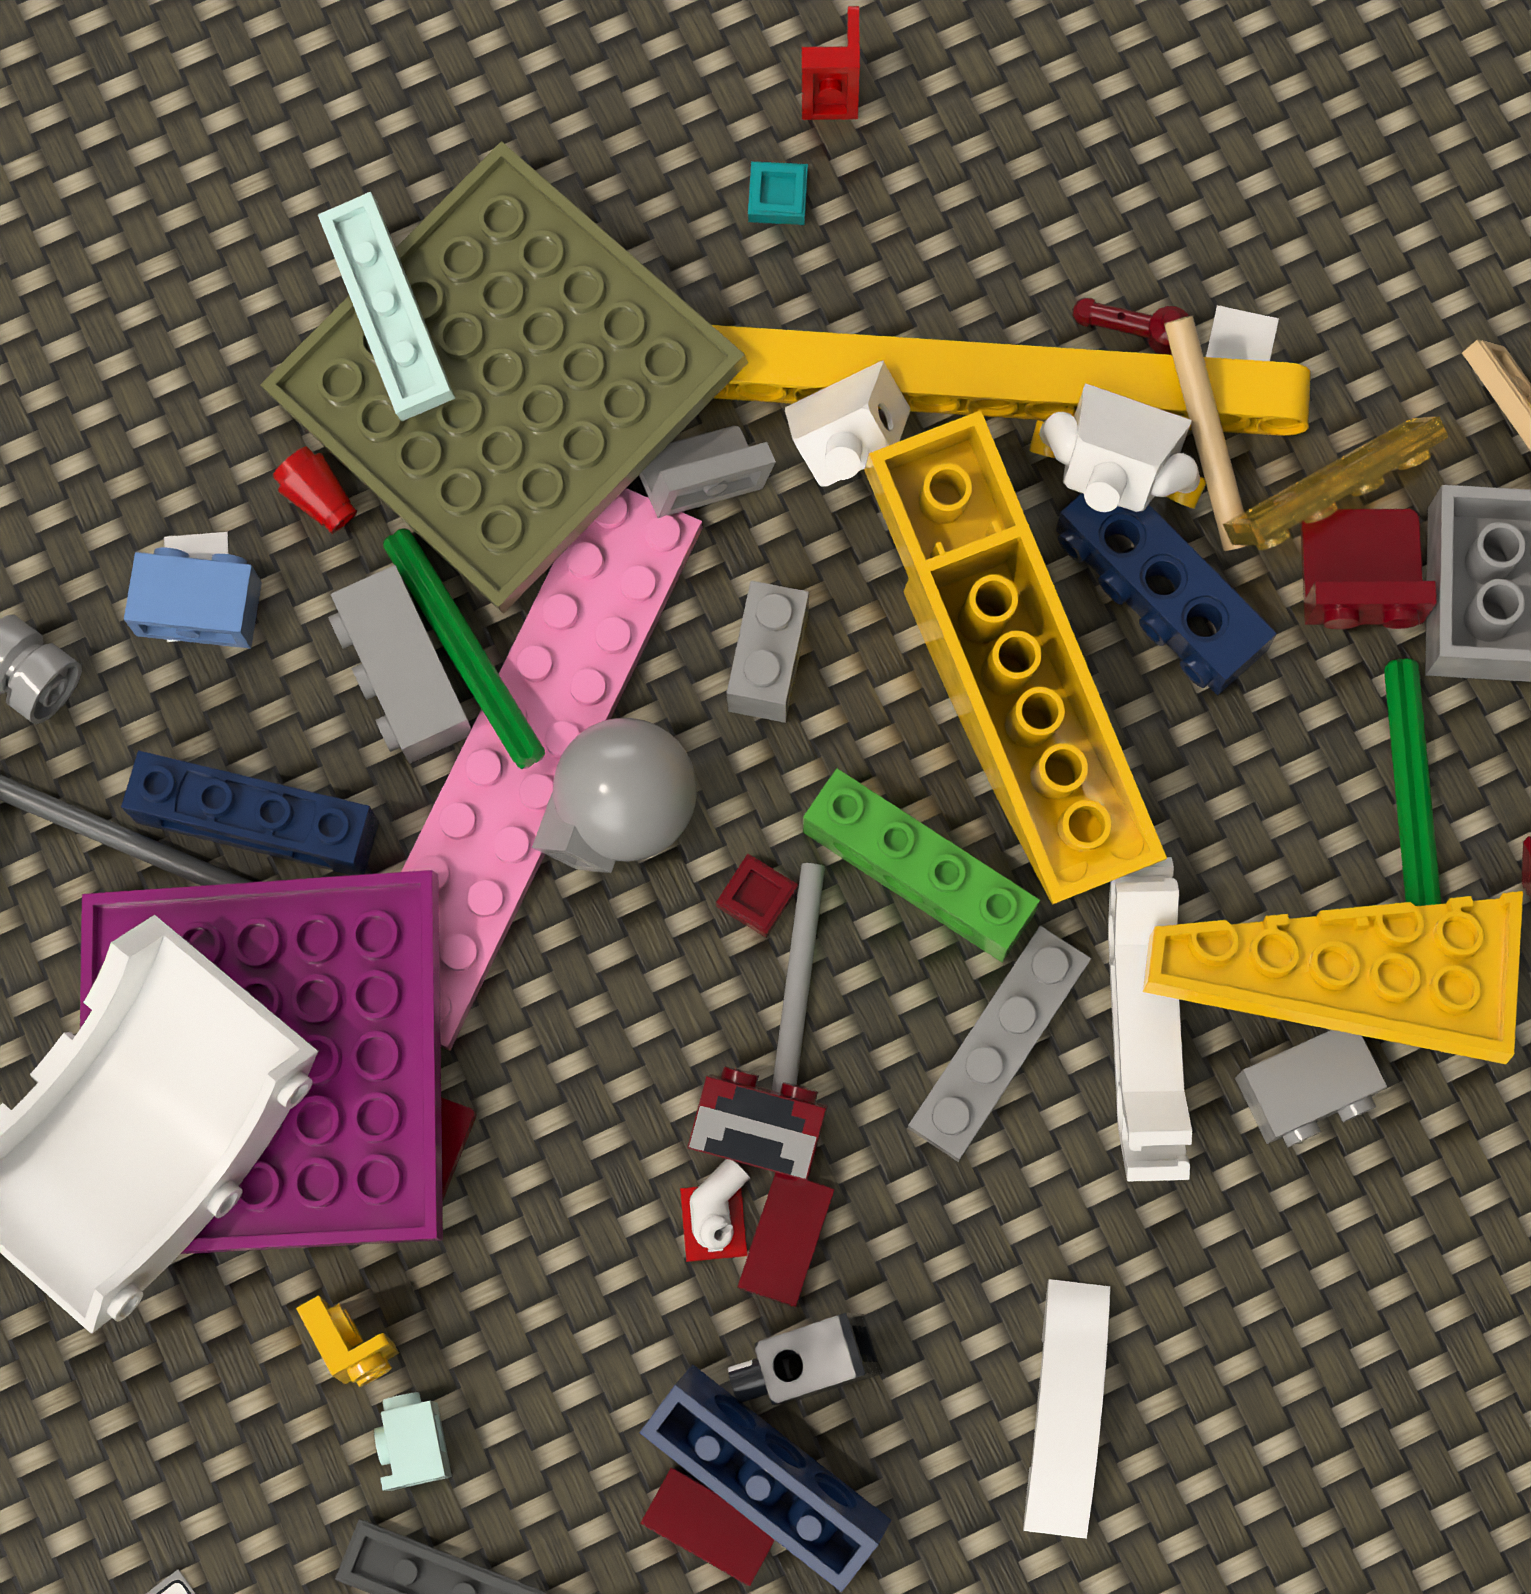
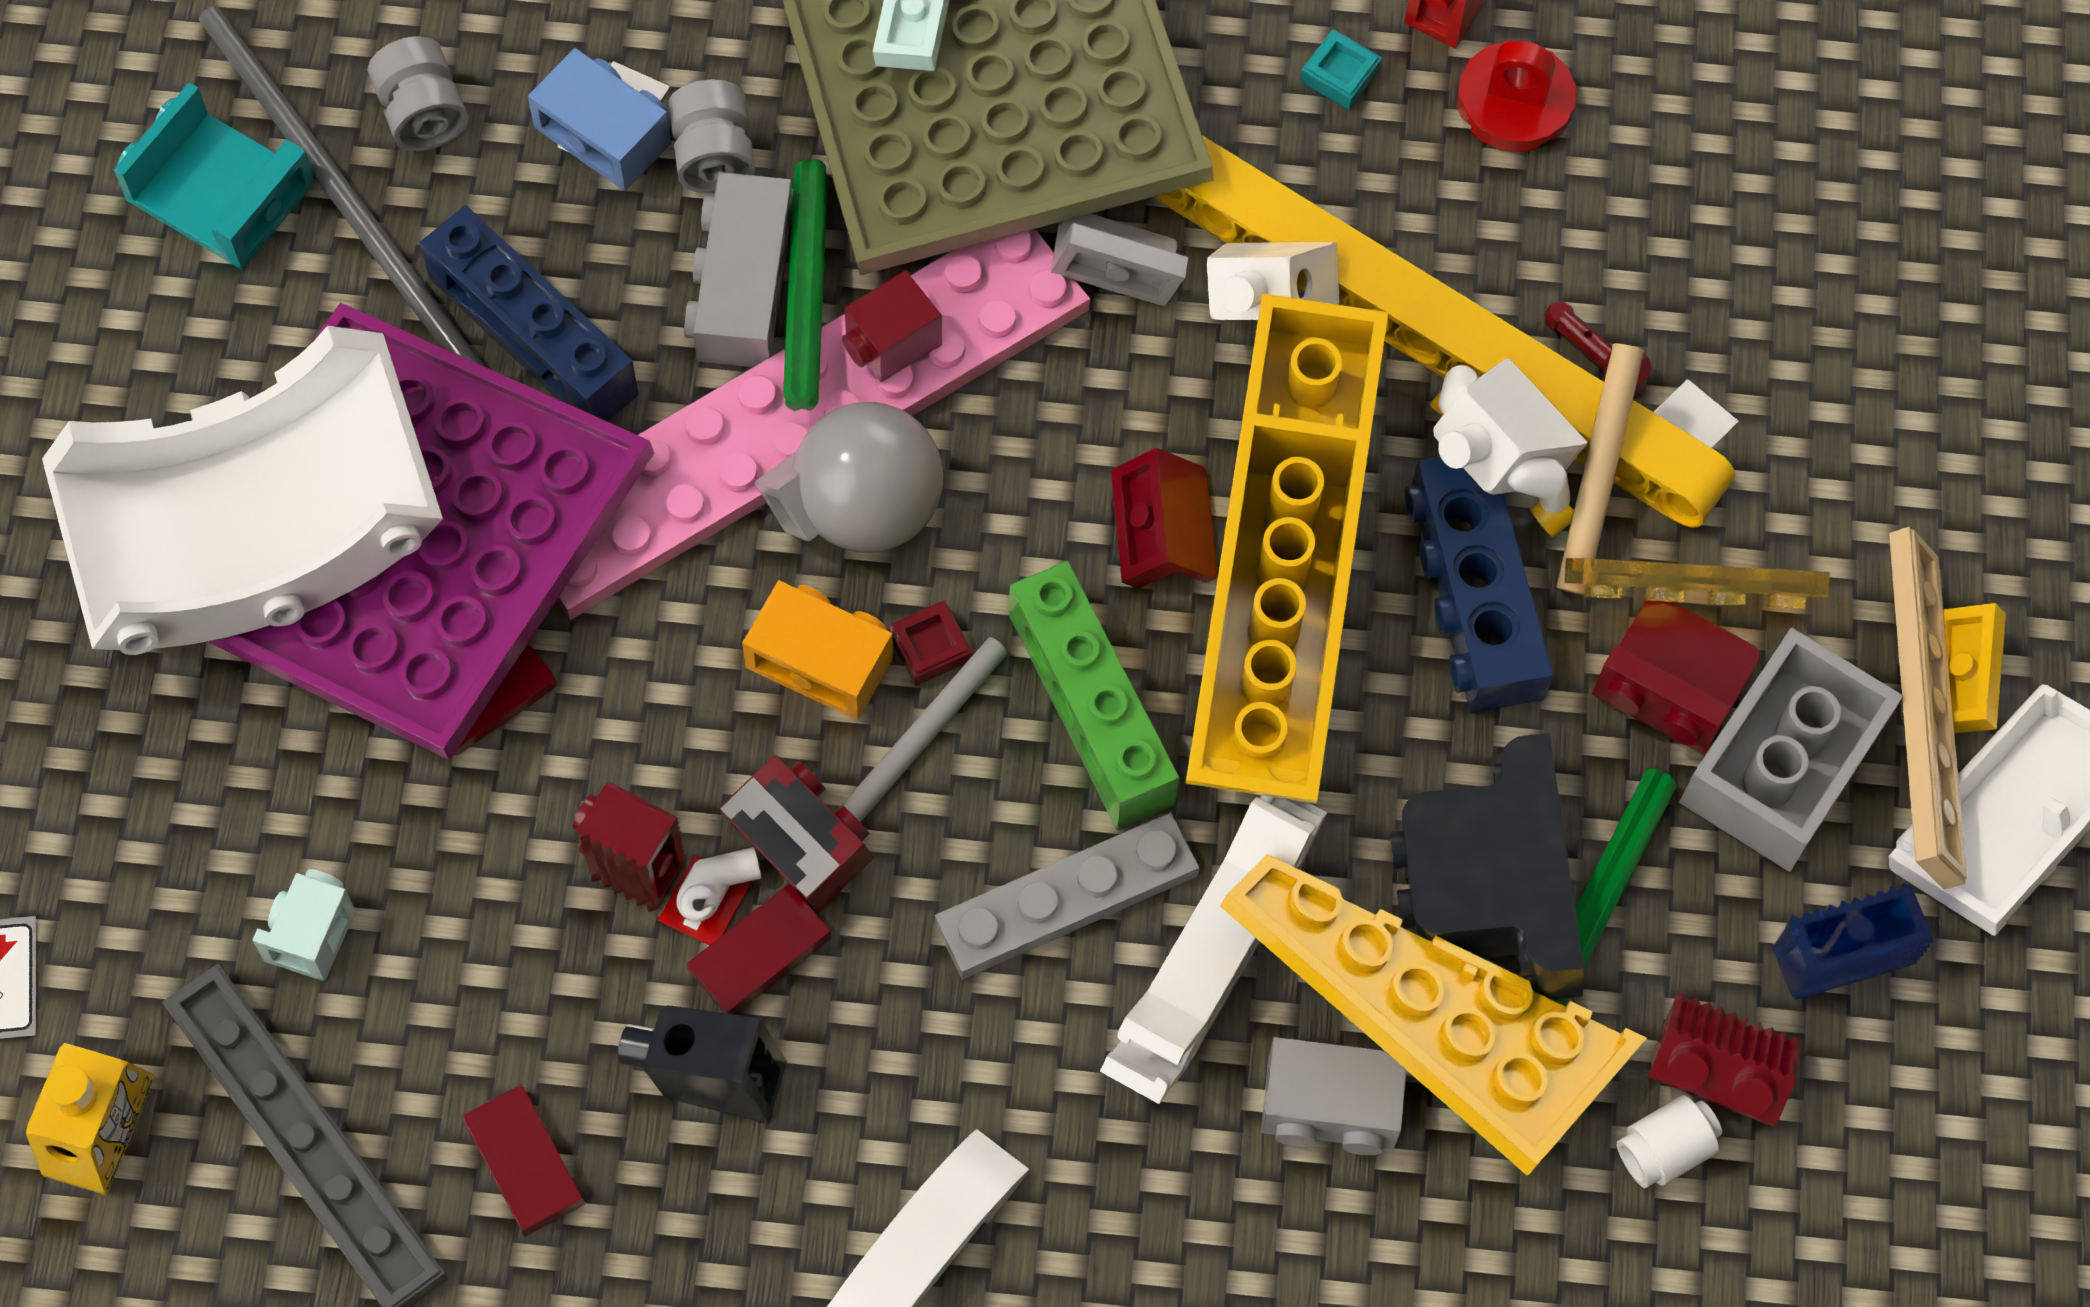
camera: 25 degrees right, 10 degrees down
red cone [273,446,357,534] -> none
yellow bracket [296,1295,399,1387] -> none
dark blue brick [639,1365,891,1592] -> none
light grey brick [727,581,809,723] -> none
none -> dark red brick [572,781,687,912]
none -> light grey wheel [668,79,755,193]
none -> light orange brick [742,580,893,721]
none -> dark red brick [842,270,942,382]
none -> dark red panel [1111,447,1218,589]
none -> black brick [1390,733,1584,999]
none -> red tile [1457,41,1576,153]

